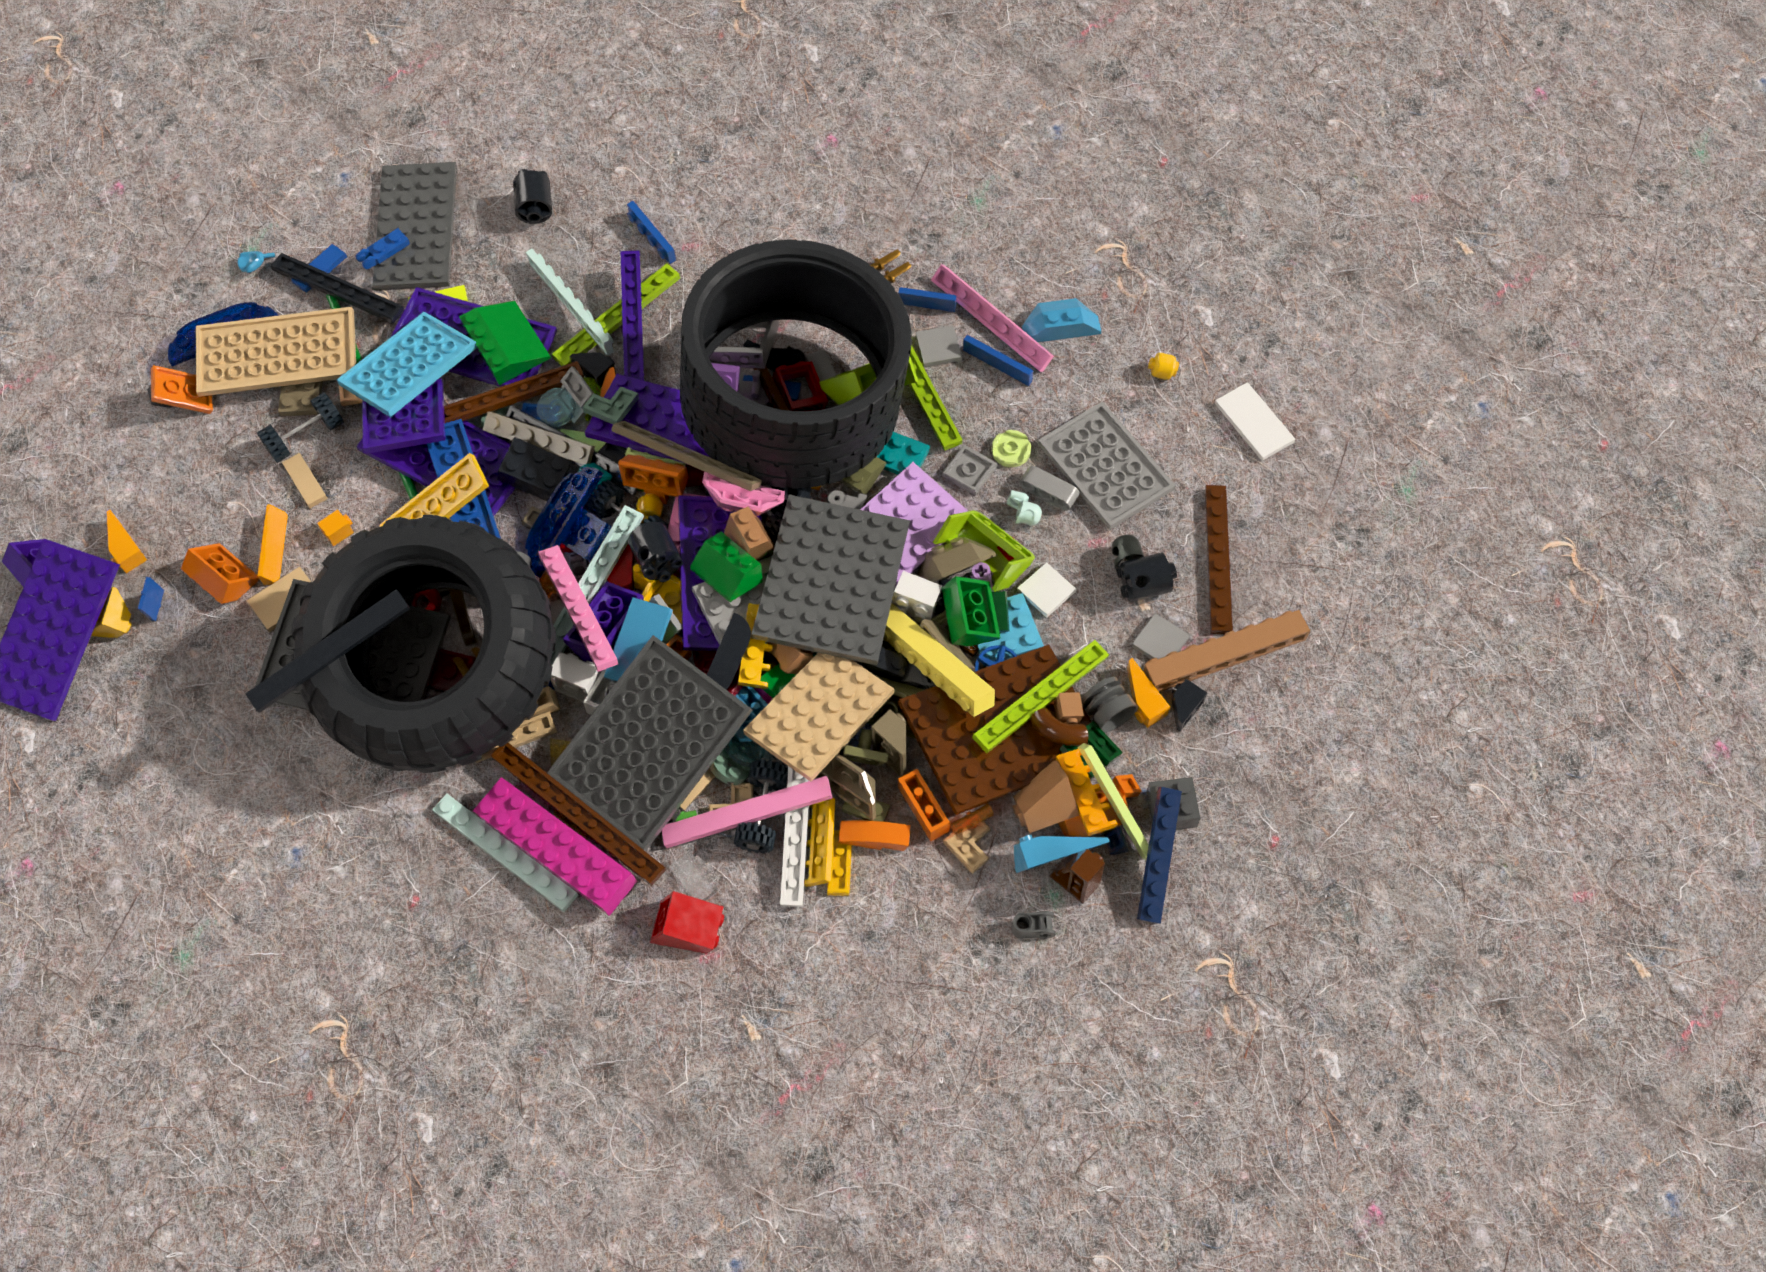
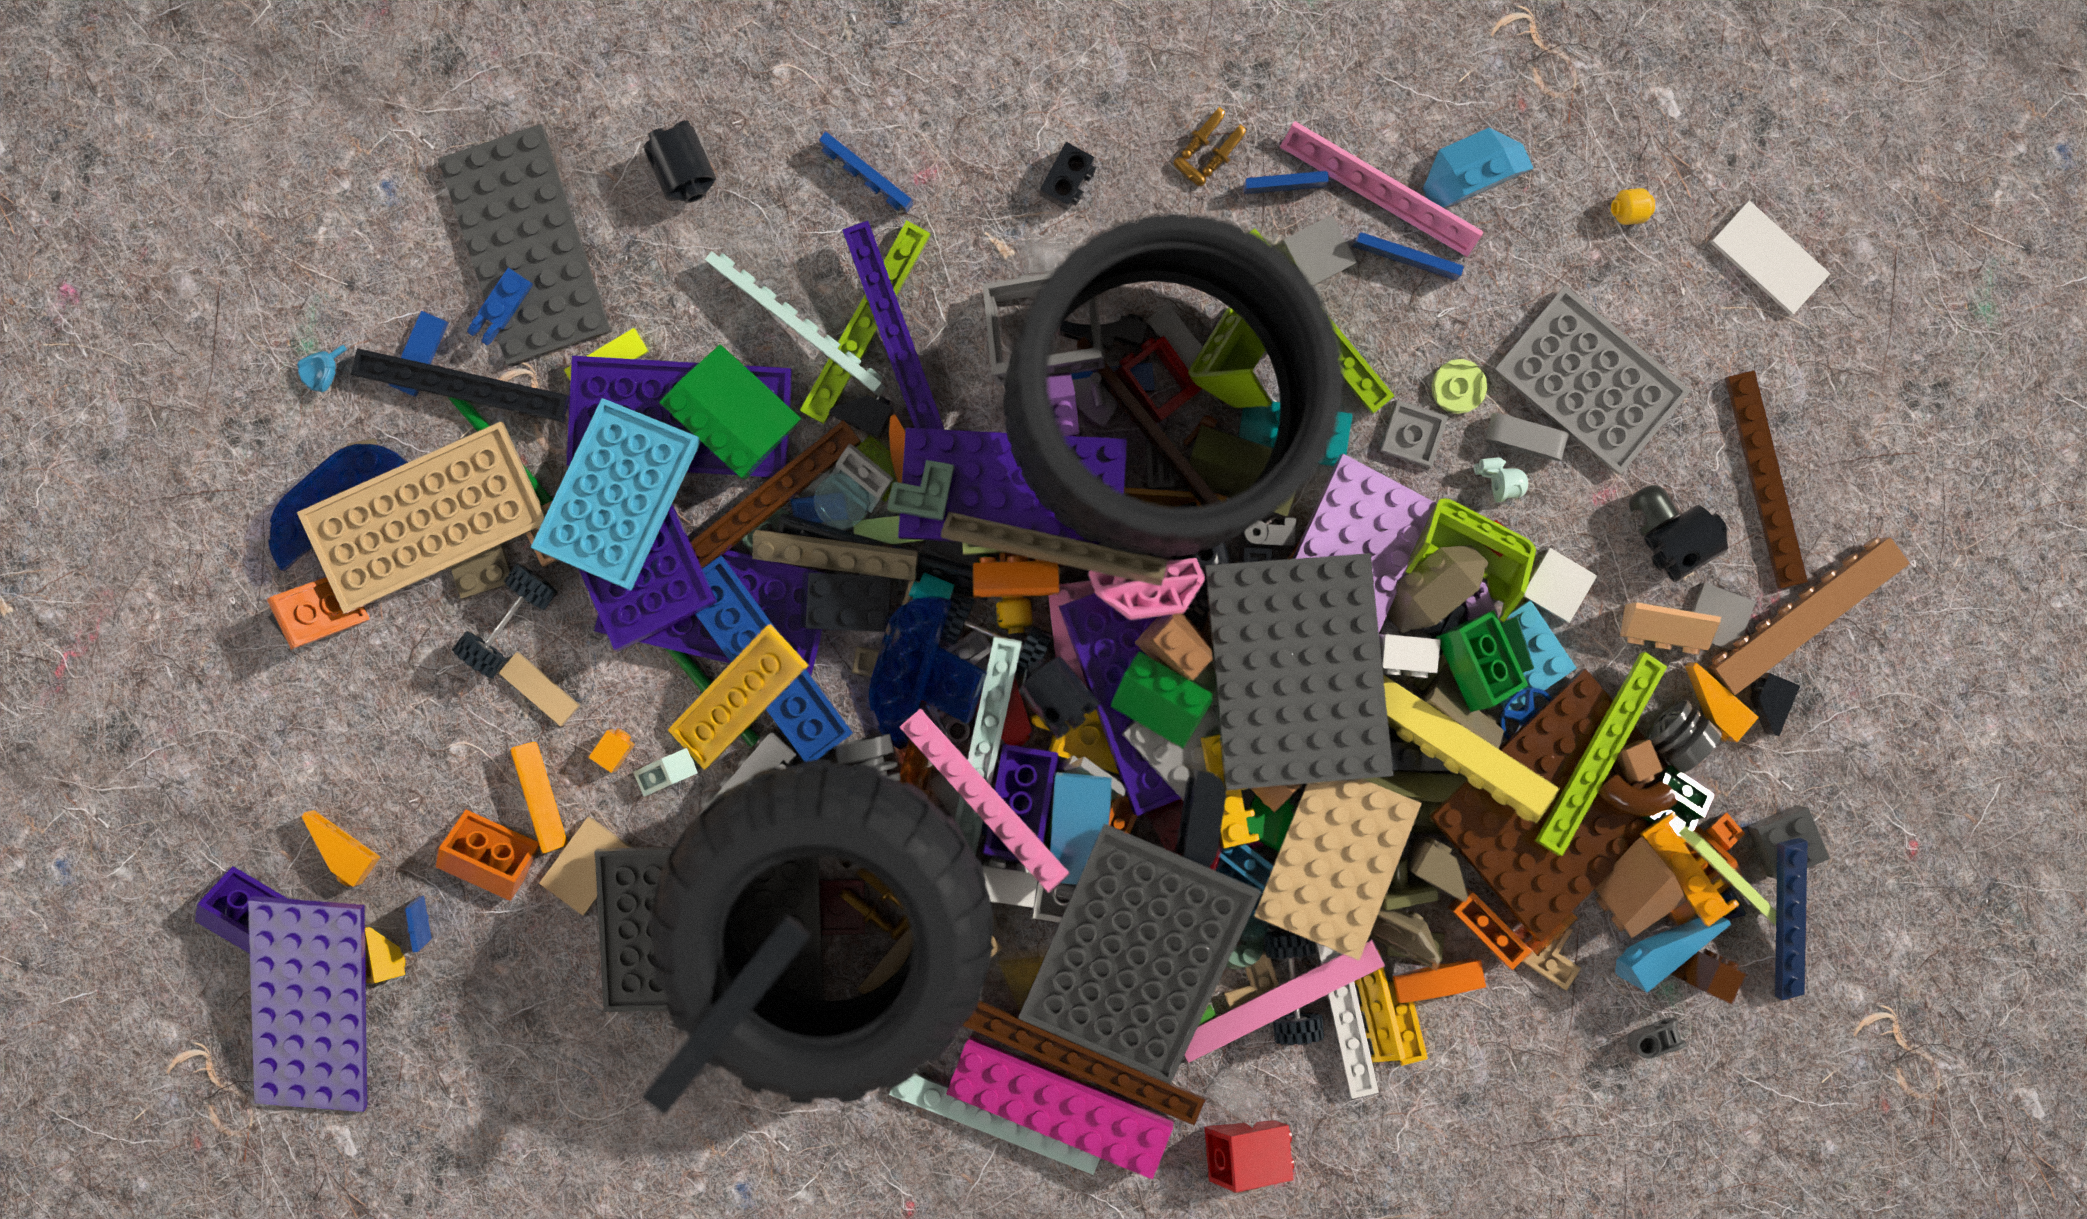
camera: 20 degrees left, 25 degrees up
none -> light nougat slope [1620,603,1721,655]

